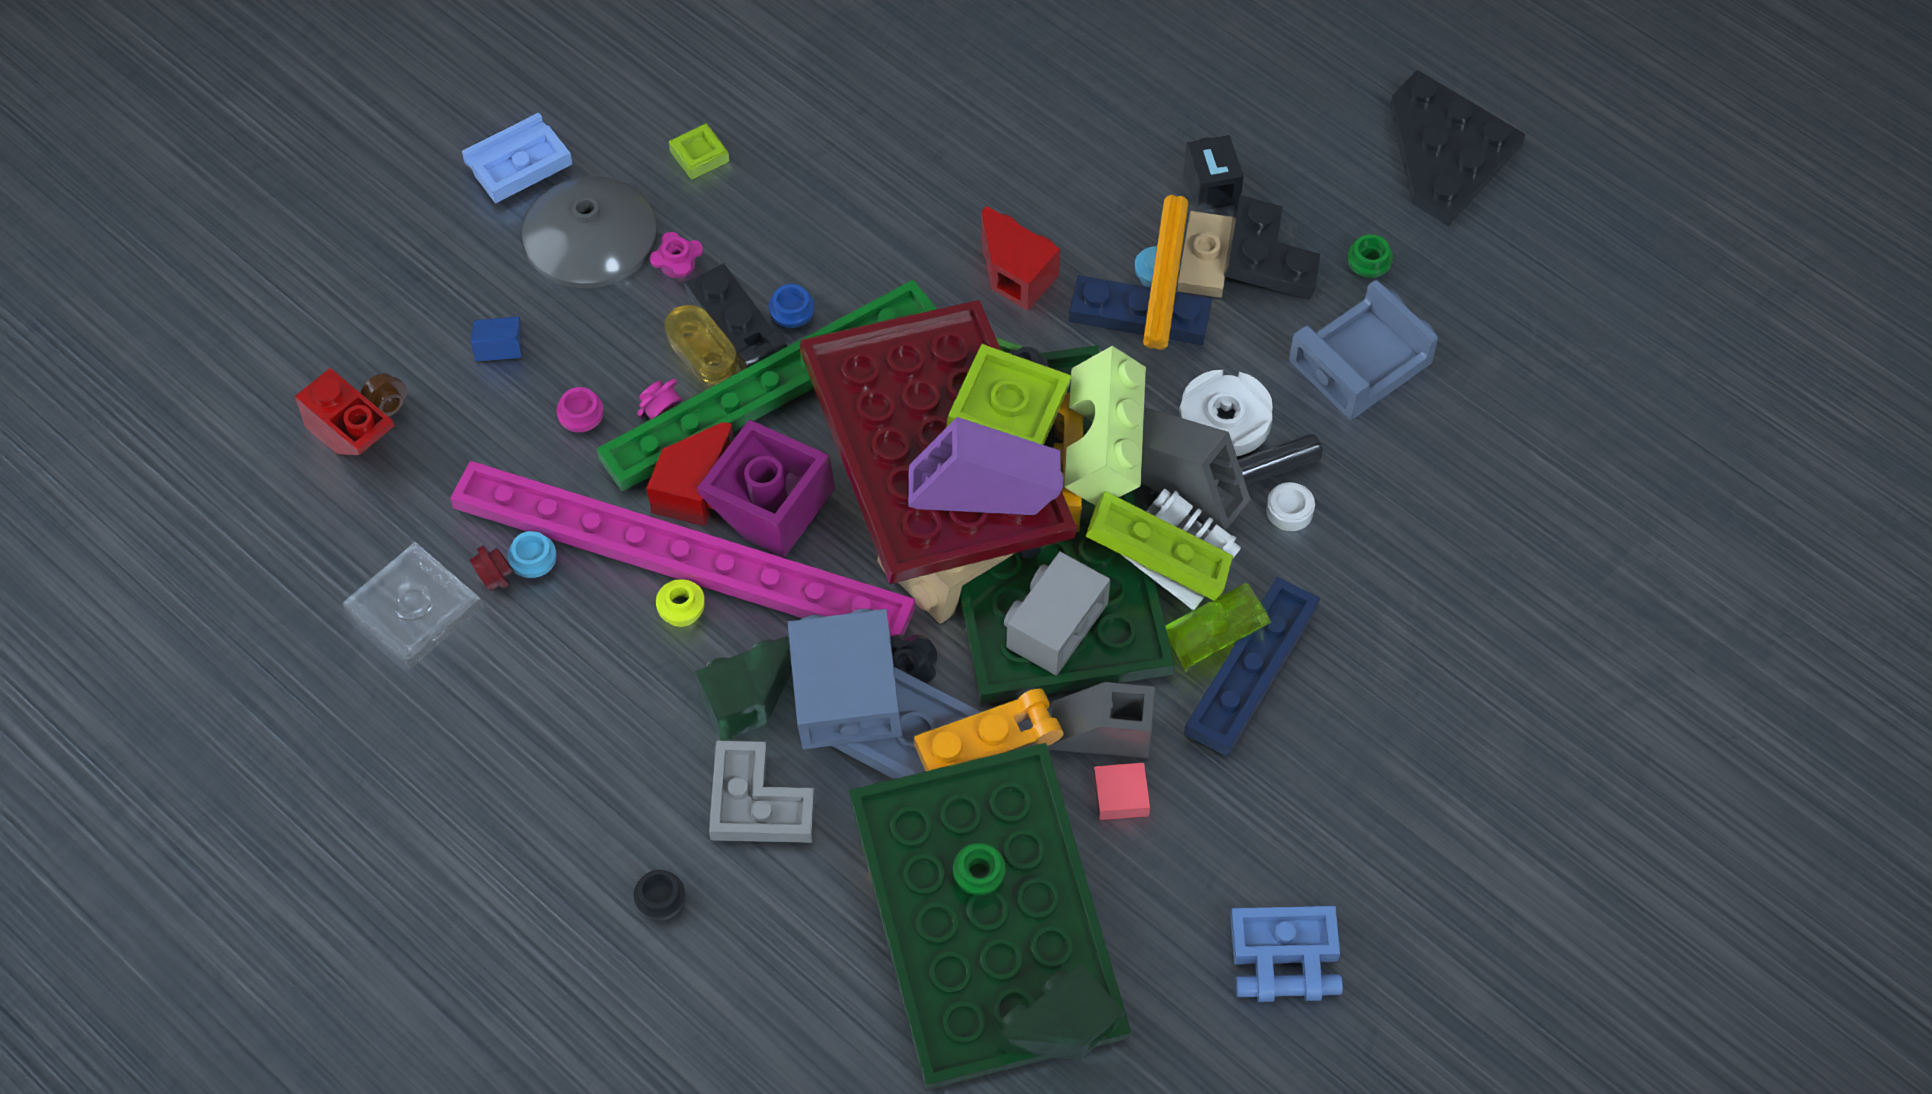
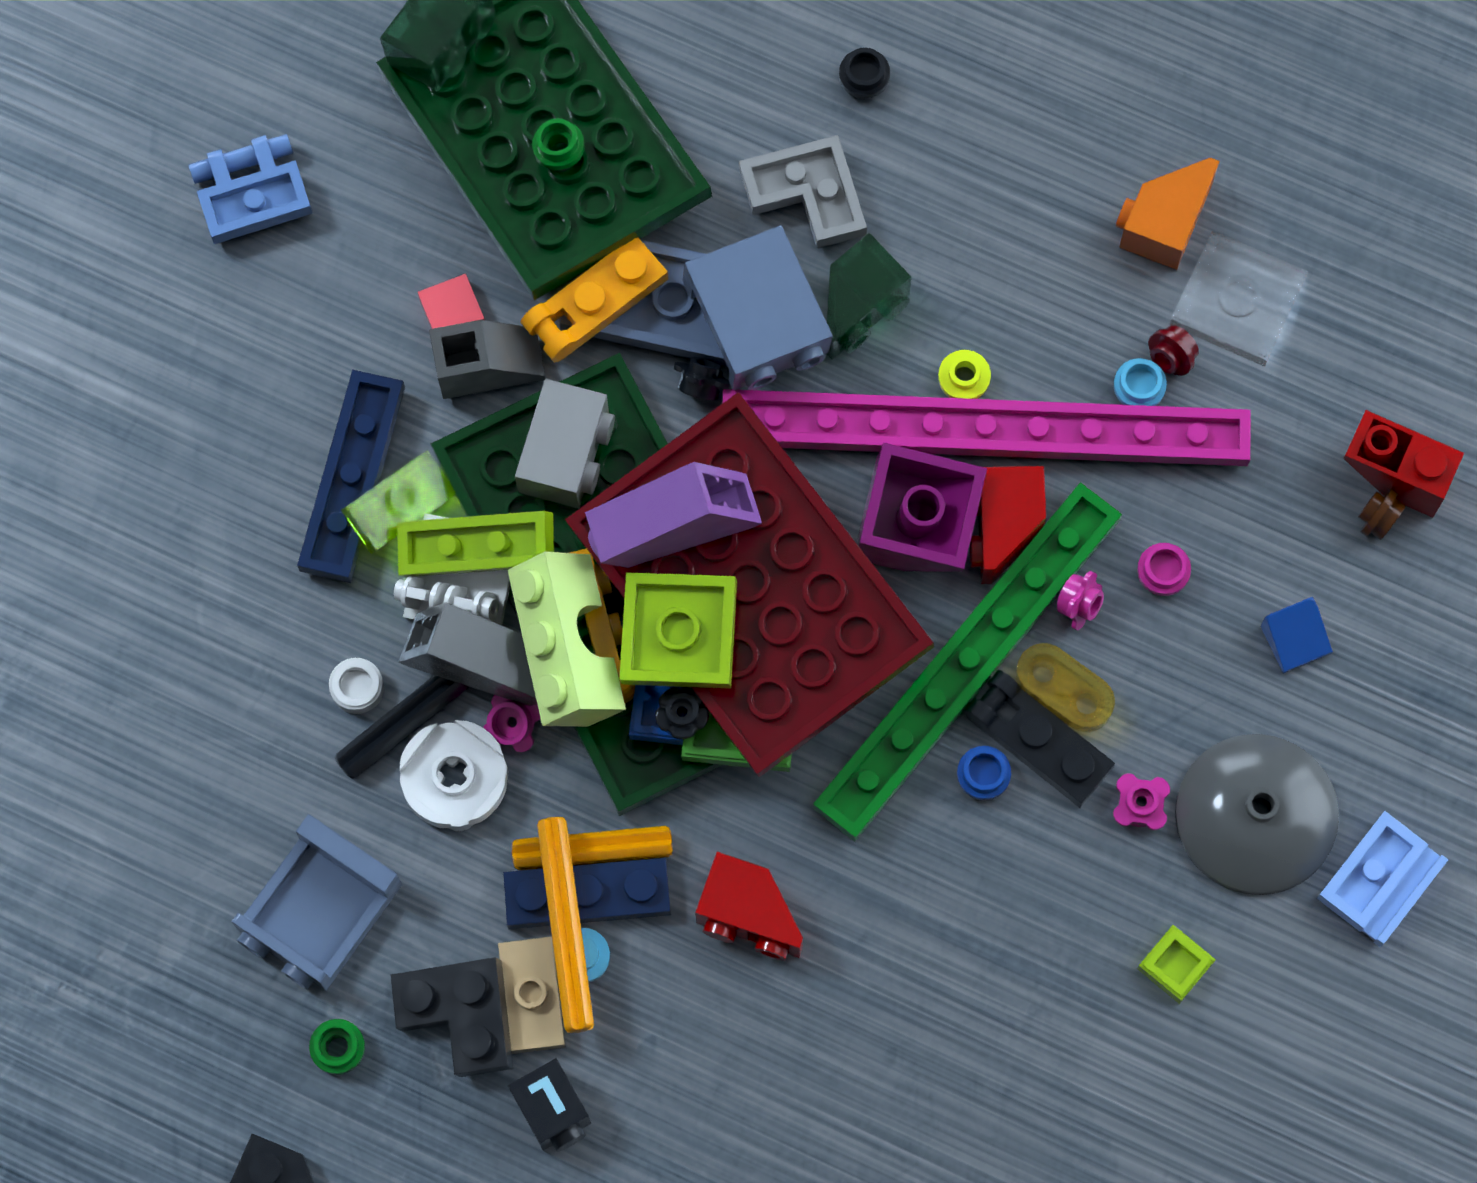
camera: 165 degrees right, 15 degrees up
none -> light orange axle [512,826,673,870]
none -> orange slope [1115,158,1220,270]

